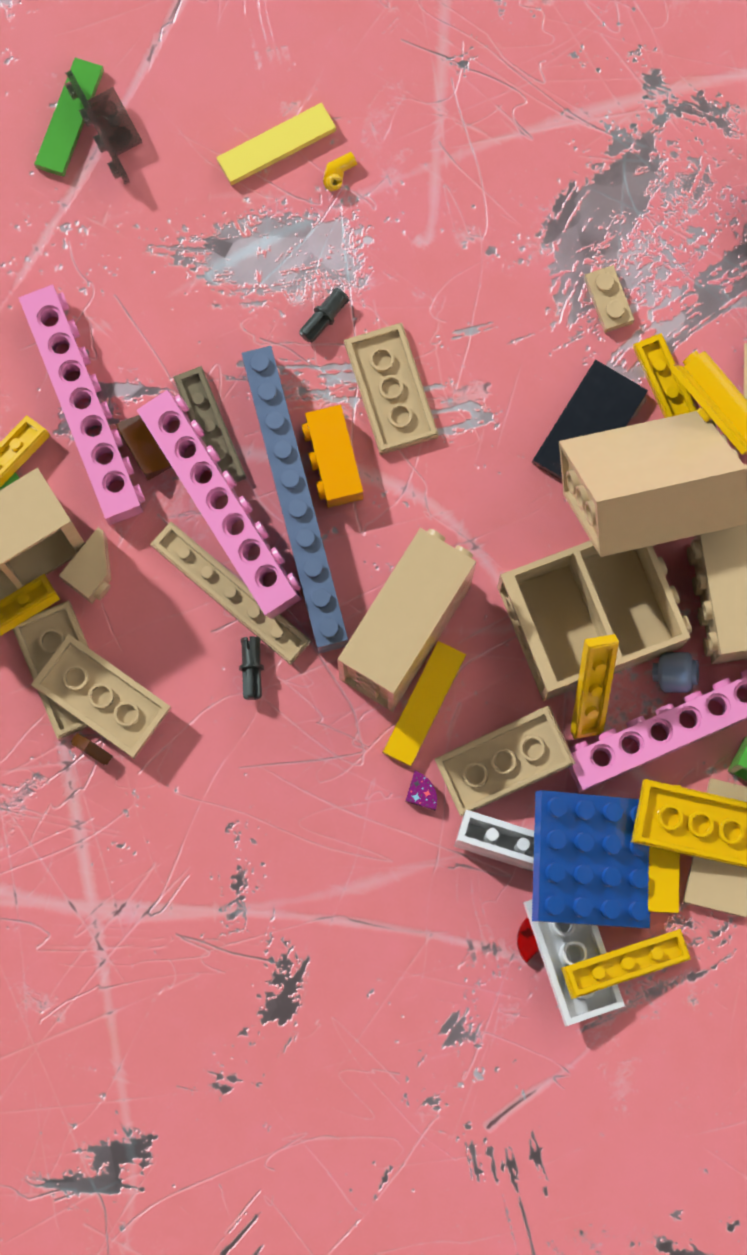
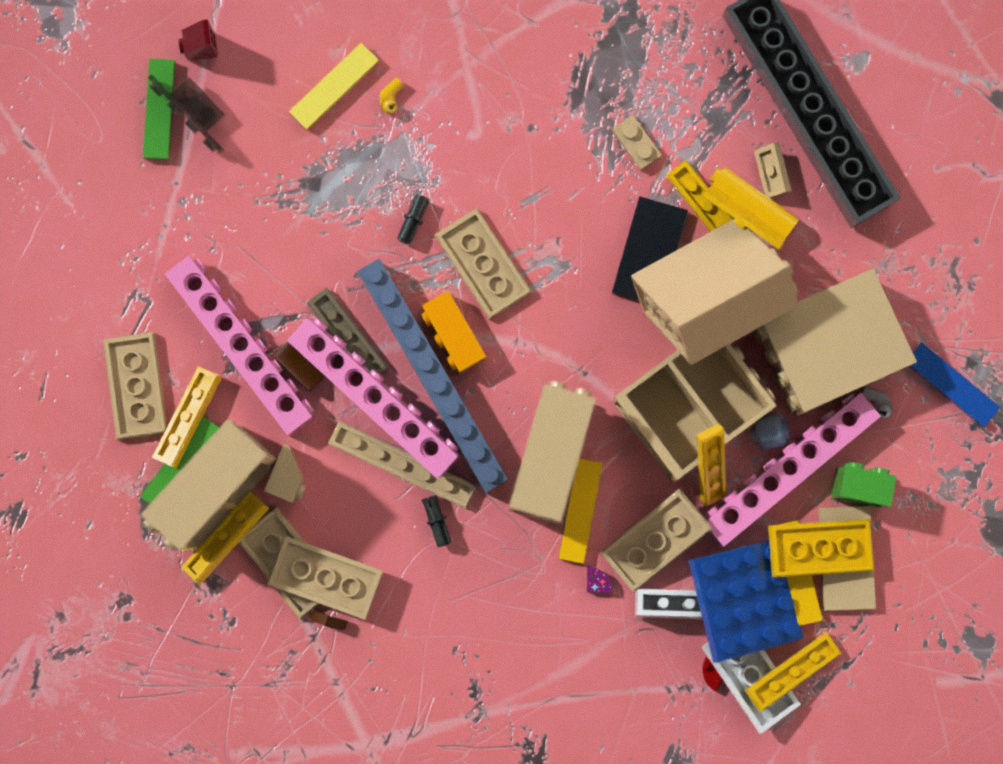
camera: 20 degrees left, 5 degrees up
none -> dark red slope [178,19,218,61]

